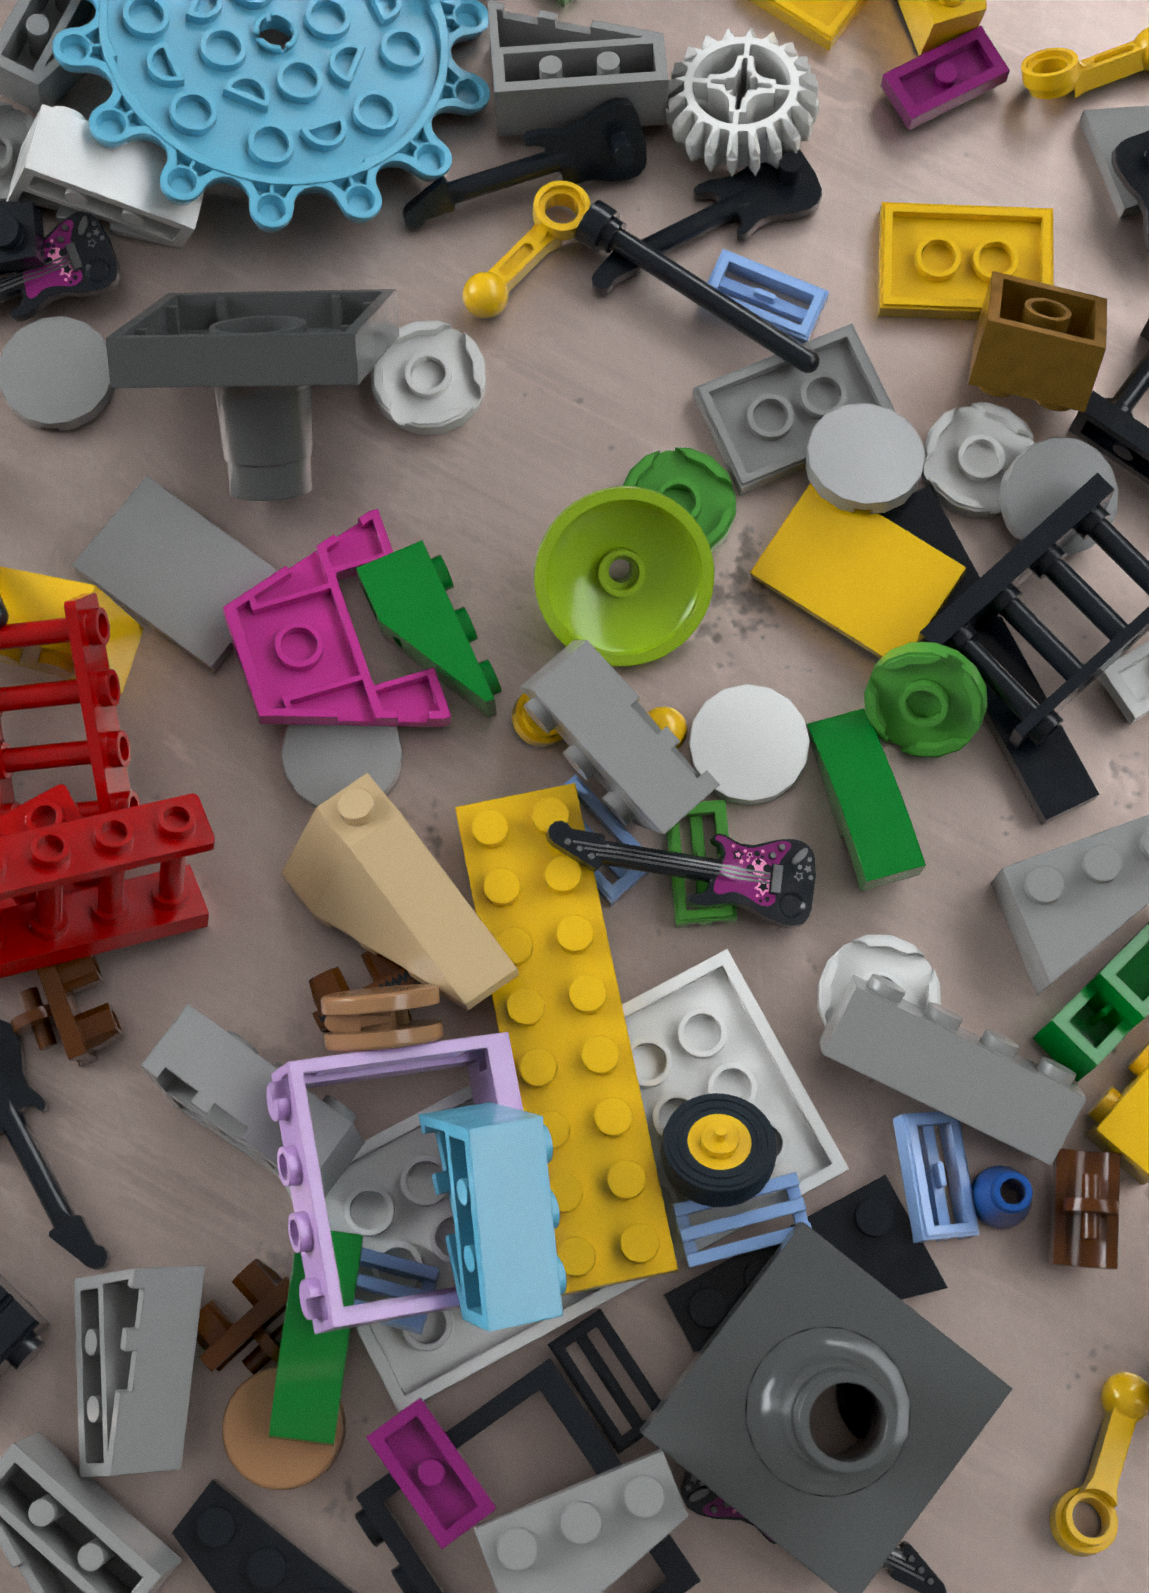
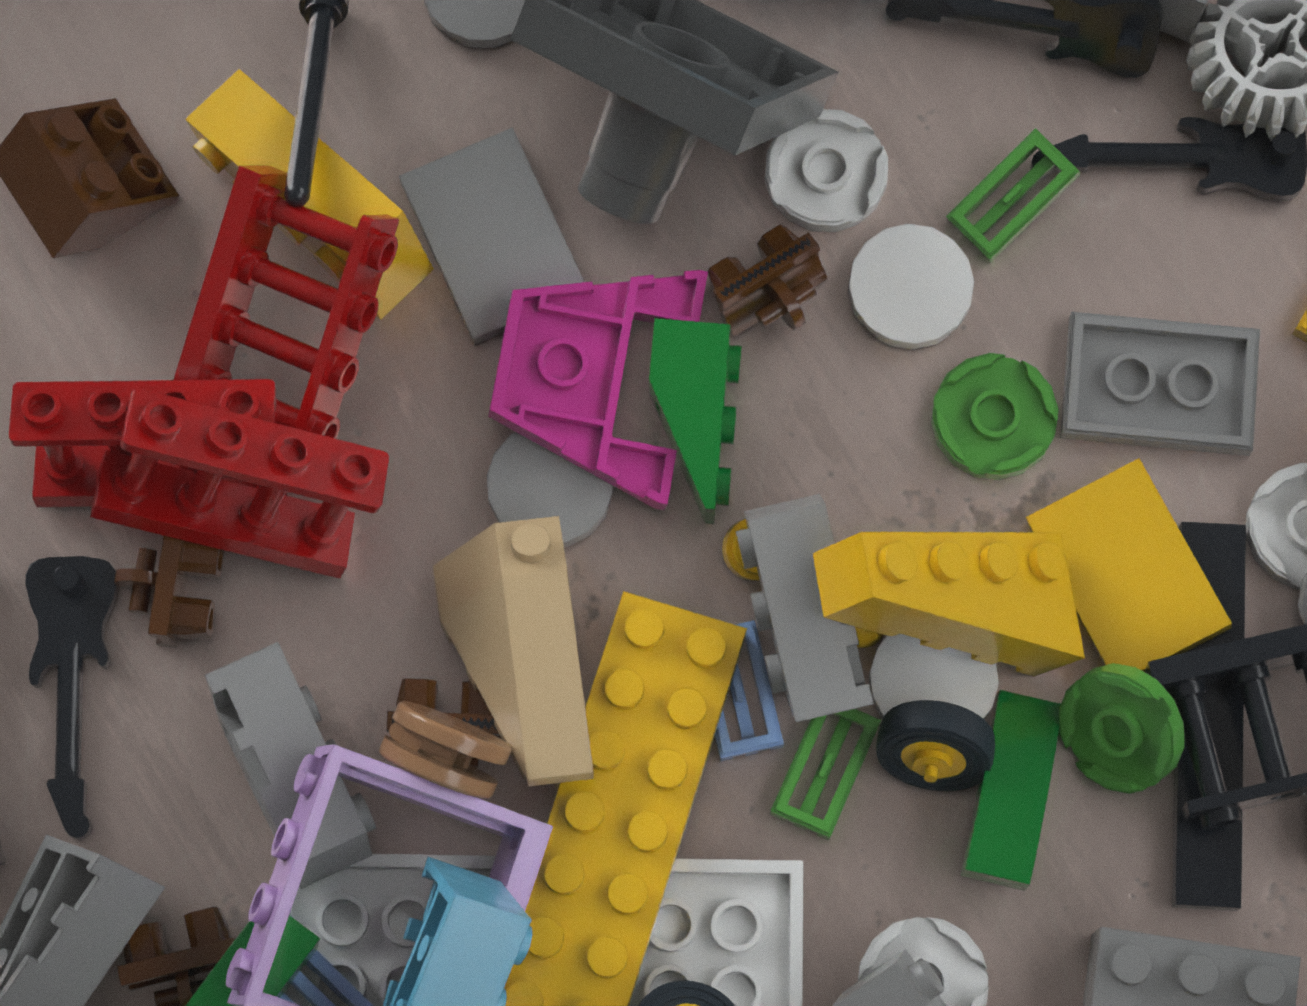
camera: 30 degrees right, 0 degrees up
yellow piece [462,180,591,319] -> none
lime dish [534,486,714,666] -> none
black piece [546,821,816,929] -> none
black piece [575,200,820,373] -> none
light blue tile [707,249,829,343] -> none
light grey tile [805,403,925,514] -> none
none -> reddish brown hips [708,224,828,337]
none -> yellow wedge [812,532,1085,677]
none -> white tile [848,224,974,350]
none -> black wheel [876,700,995,791]
none -> bright green tile [946,128,1080,263]

